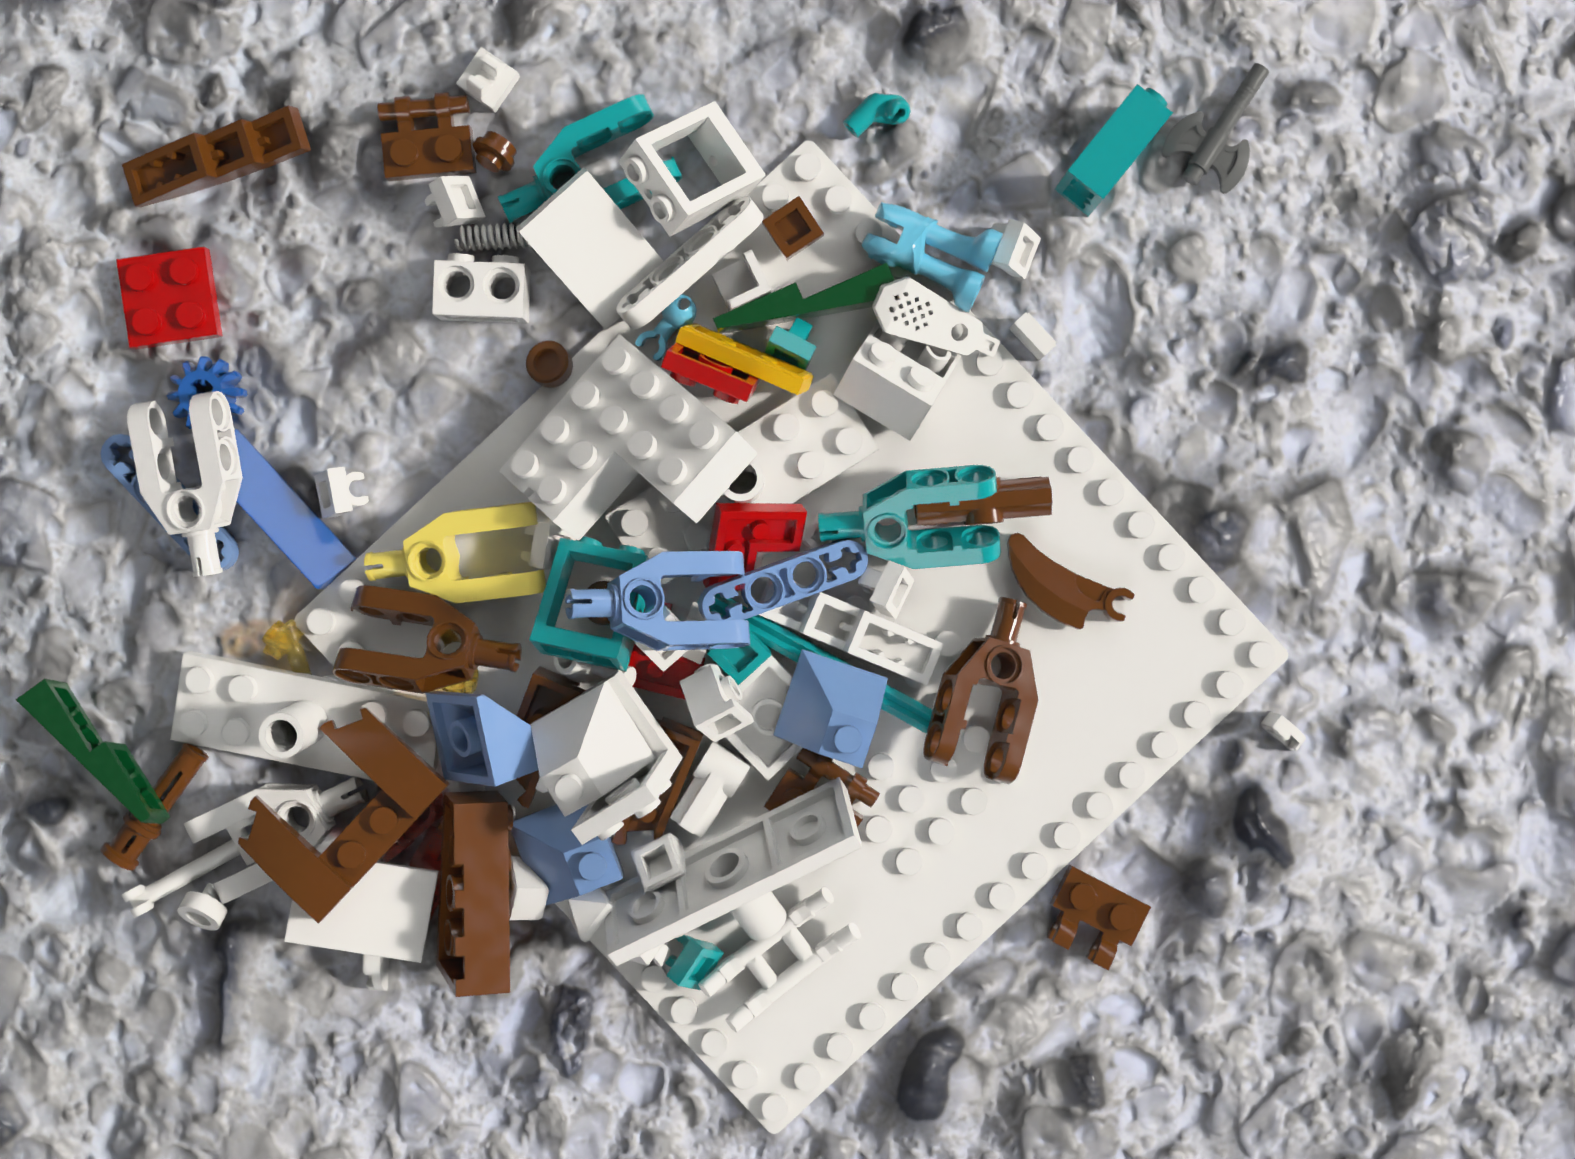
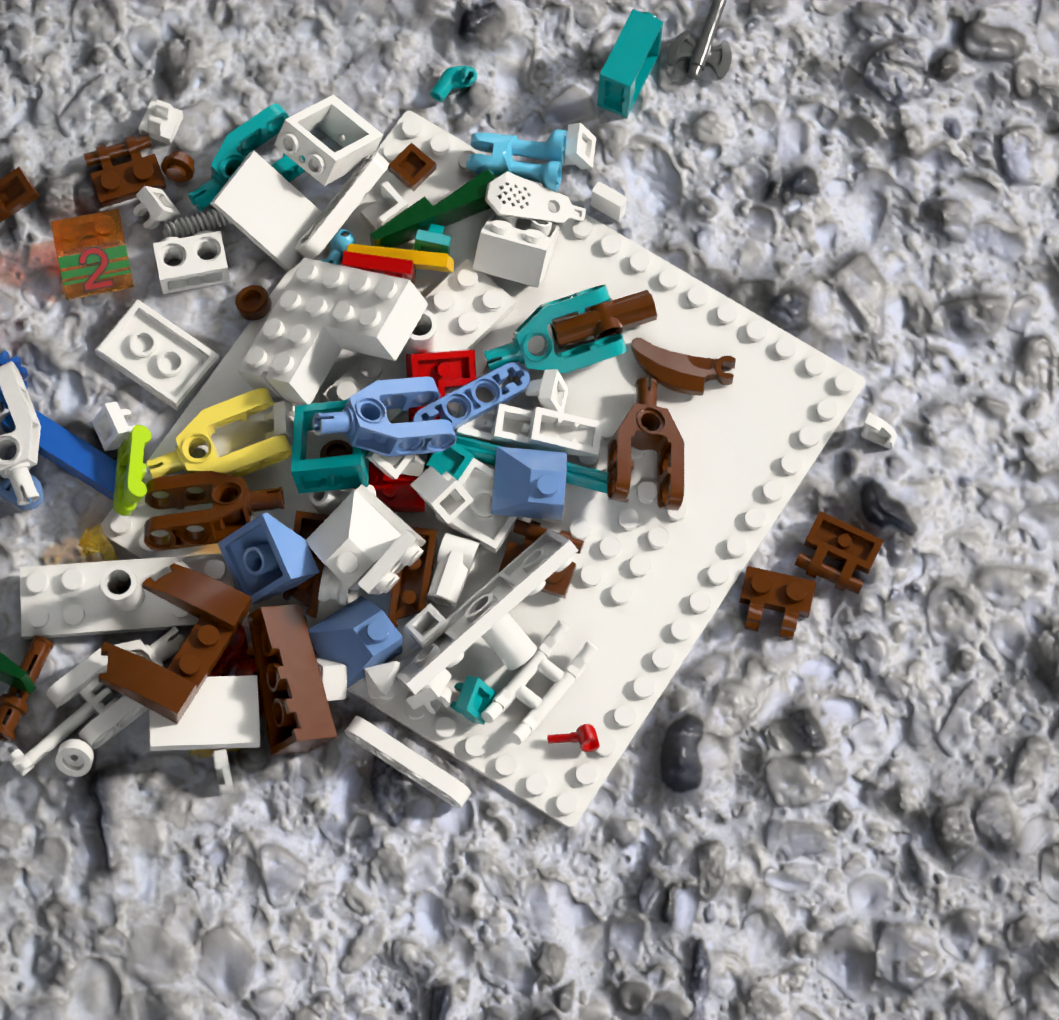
camera: 10 degrees left, 20 degrees down
none -> clear orange slope [51,209,134,300]
none -> white tile [95,299,220,411]
none -> lime plate [113,425,152,516]
none -> white beam [344,716,471,808]
none -> red hand [547,724,600,752]
none -> reddish brown plate [794,511,884,595]

